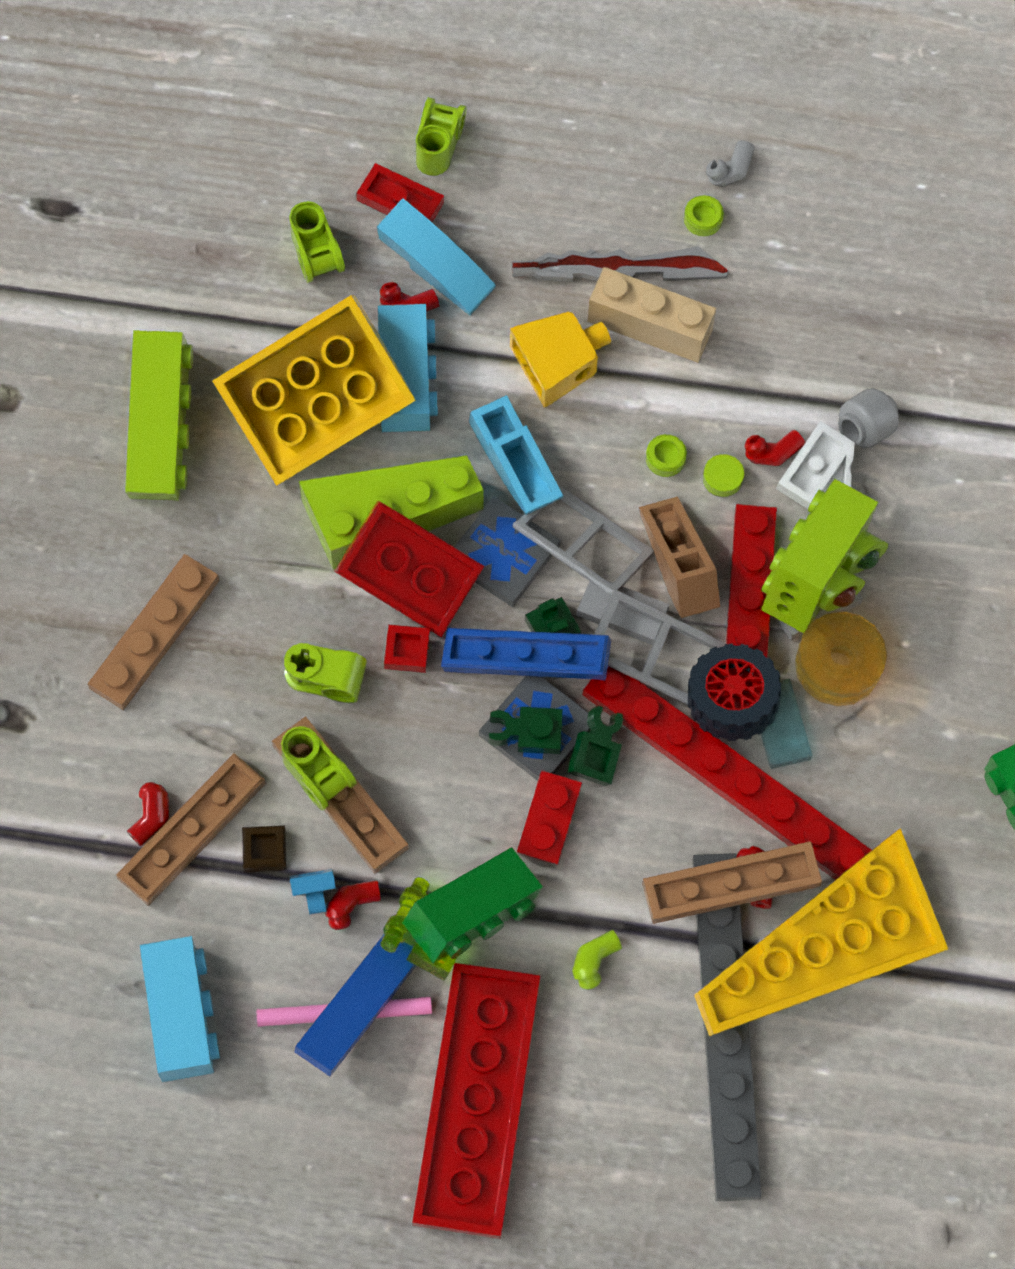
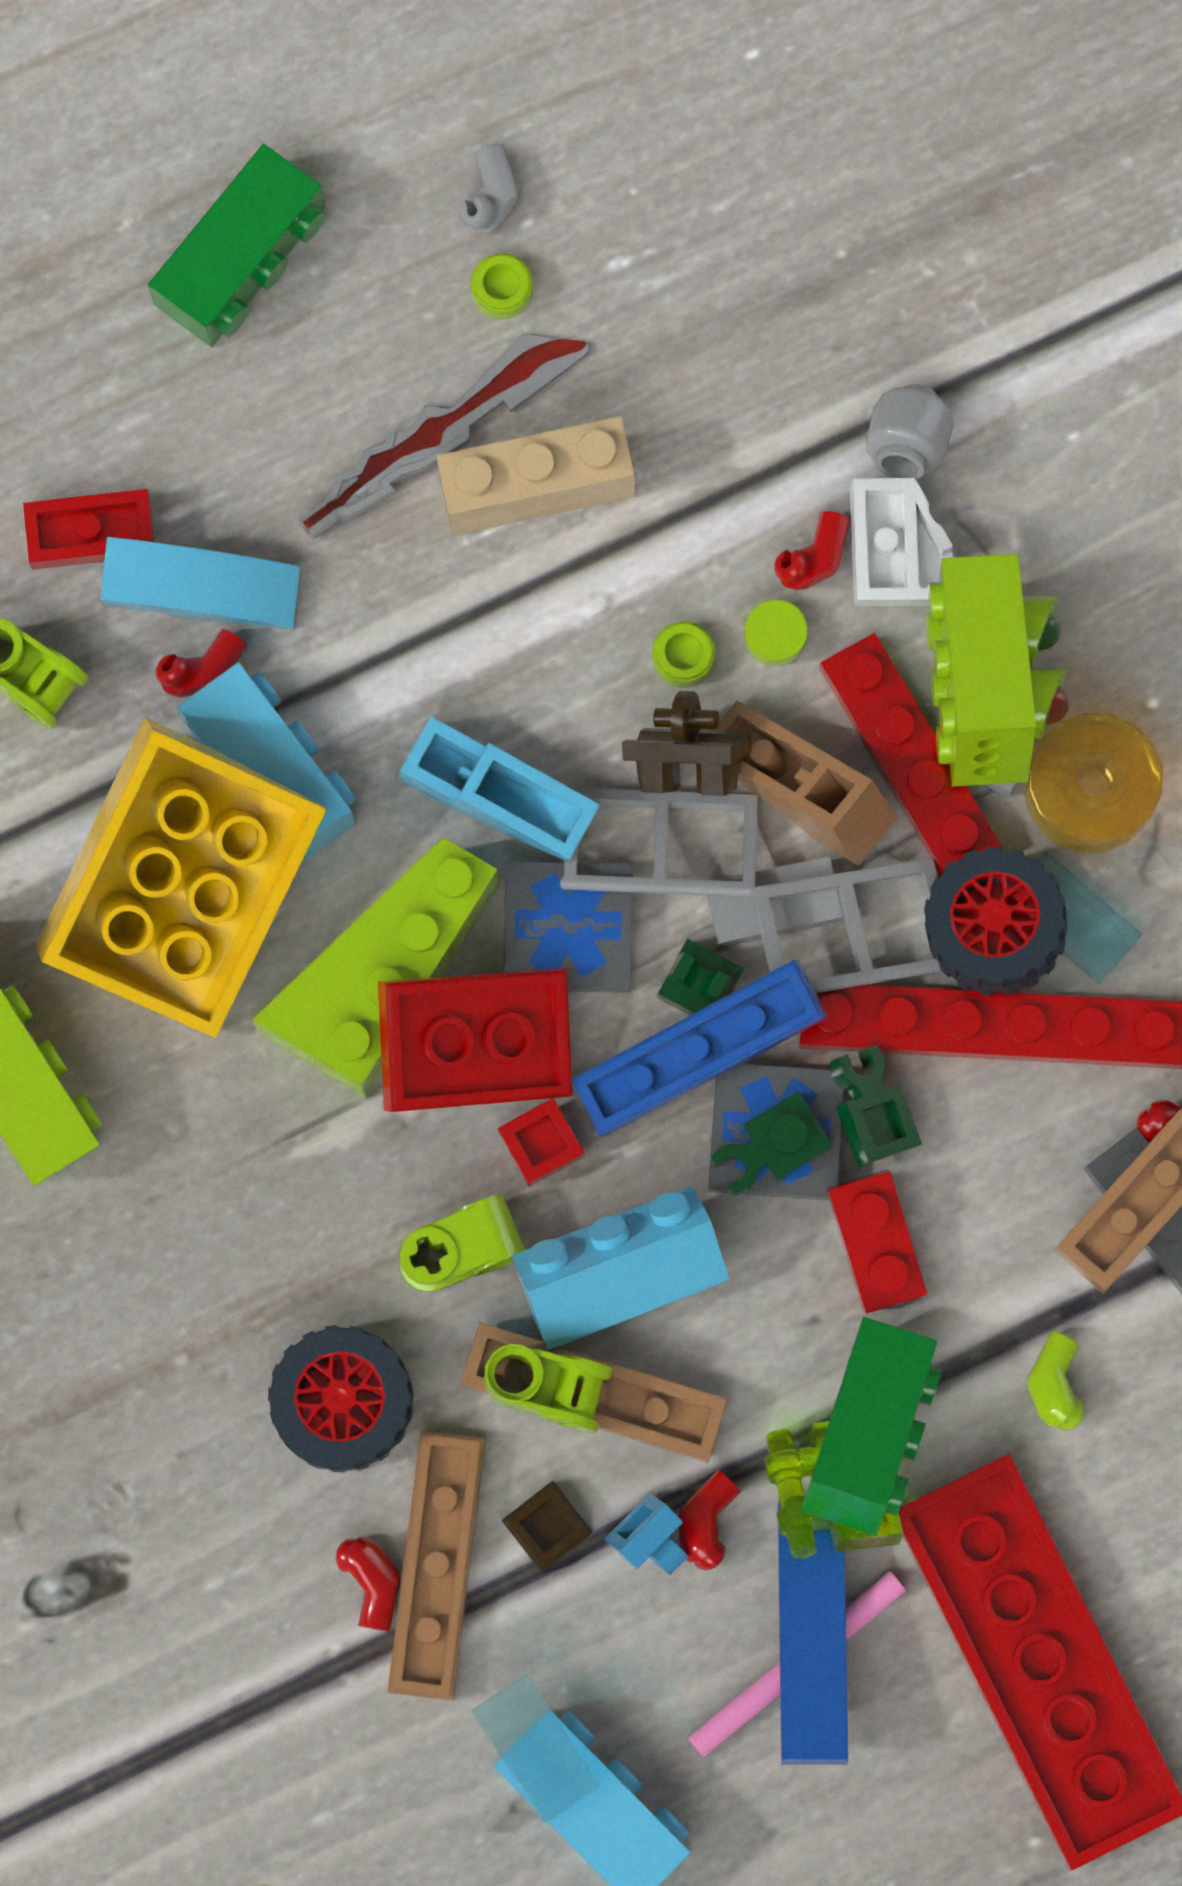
camera: 30 degrees left, 10 degrees up
medium nougat plate [87,554,220,711] -> none
lime piece [415,97,467,176] -> none
yellow torso [510,312,611,408] -> none
none -> green brick [147,143,326,348]
none -> black wheel [268,1325,414,1473]
none -> clear light blue tile [471,1673,600,1824]
none -> medium azure brick [512,1185,730,1351]
none -> dark brown hips [622,691,752,796]

